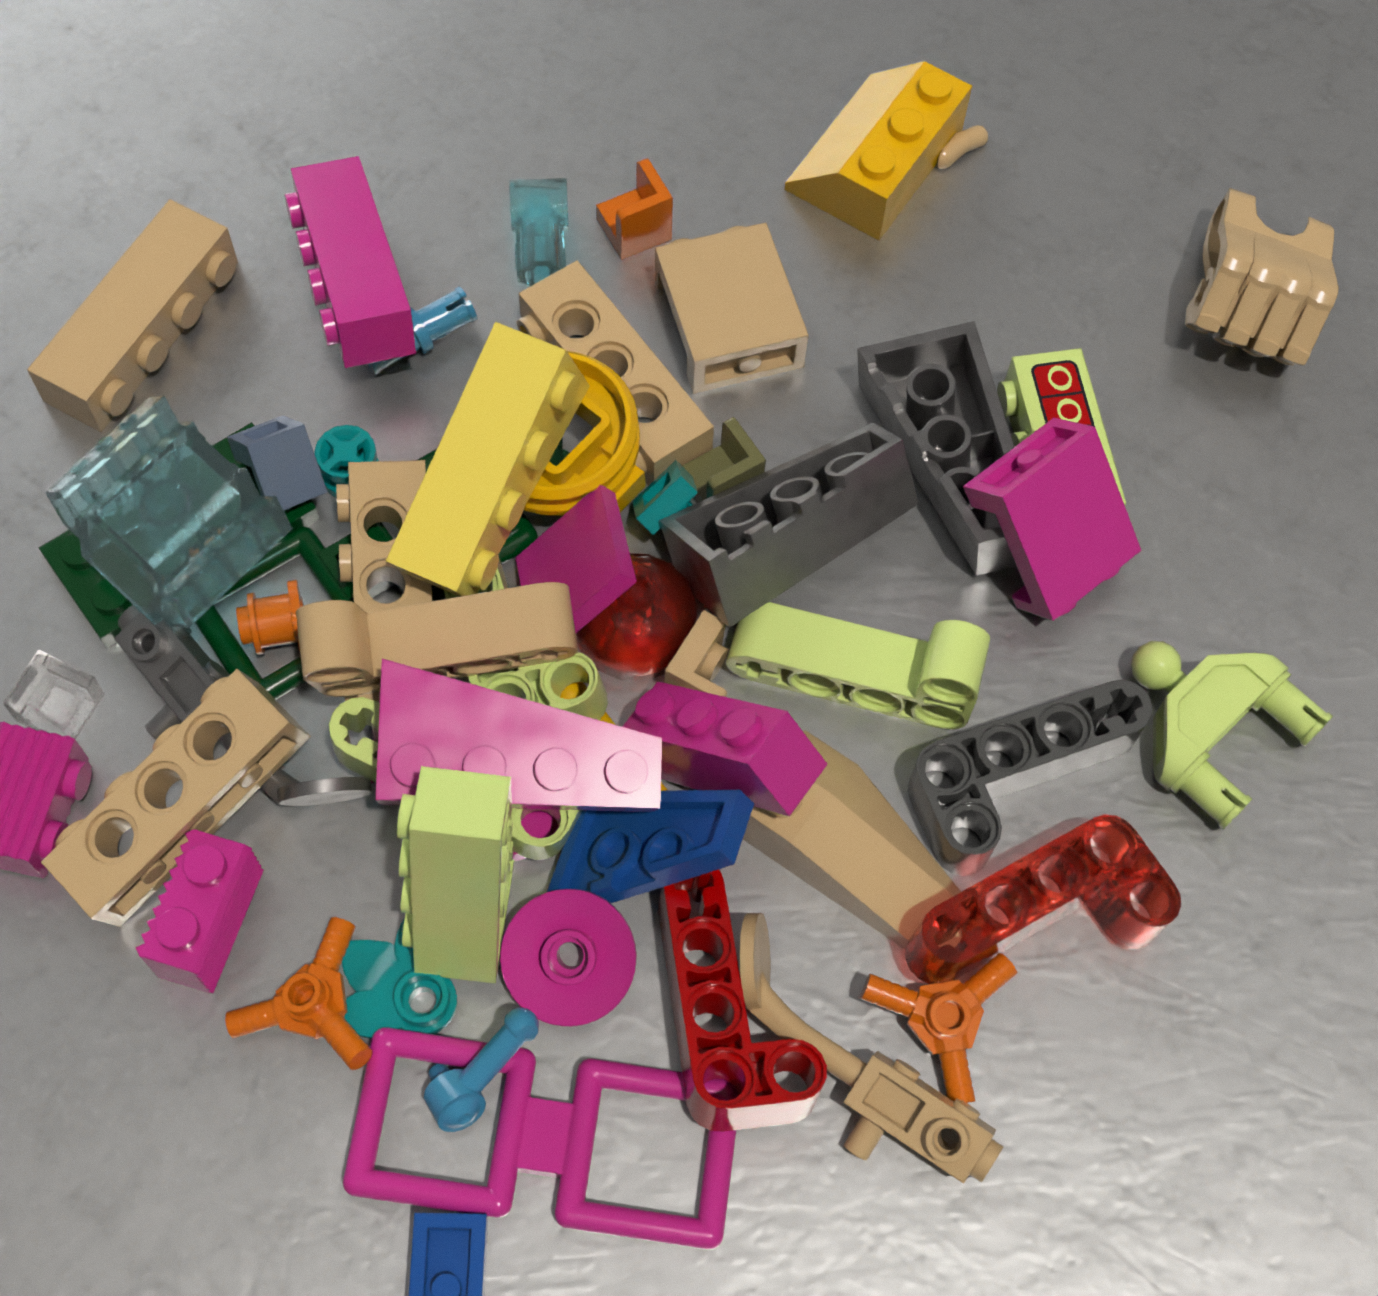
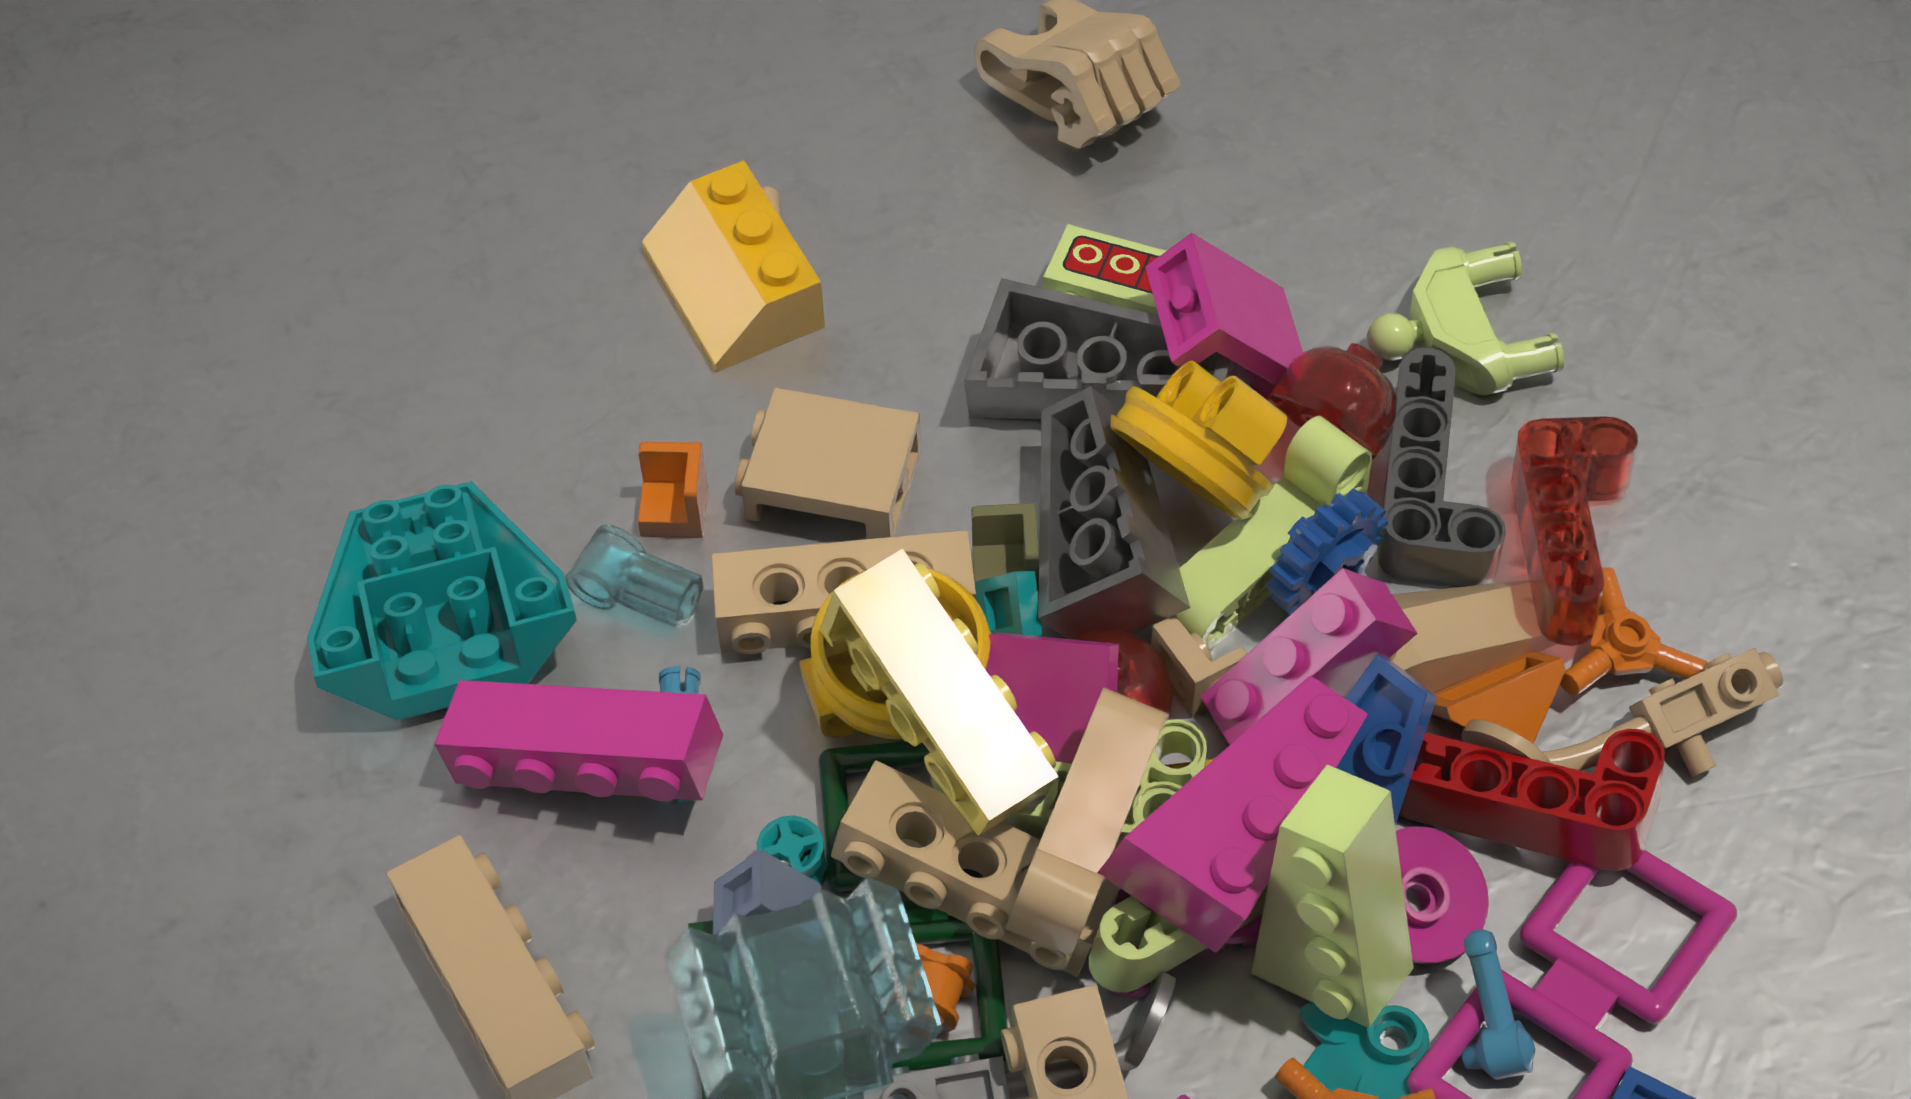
camera: 55 degrees left, 10 degrees down
none -> teal wedge [307,481,577,720]
none -> yellow piece [1110,361,1287,520]
none -> blue gear [1266,489,1388,615]
none -> clear red cylinder [1269,343,1397,460]
none -> orange slope [1431,651,1566,744]

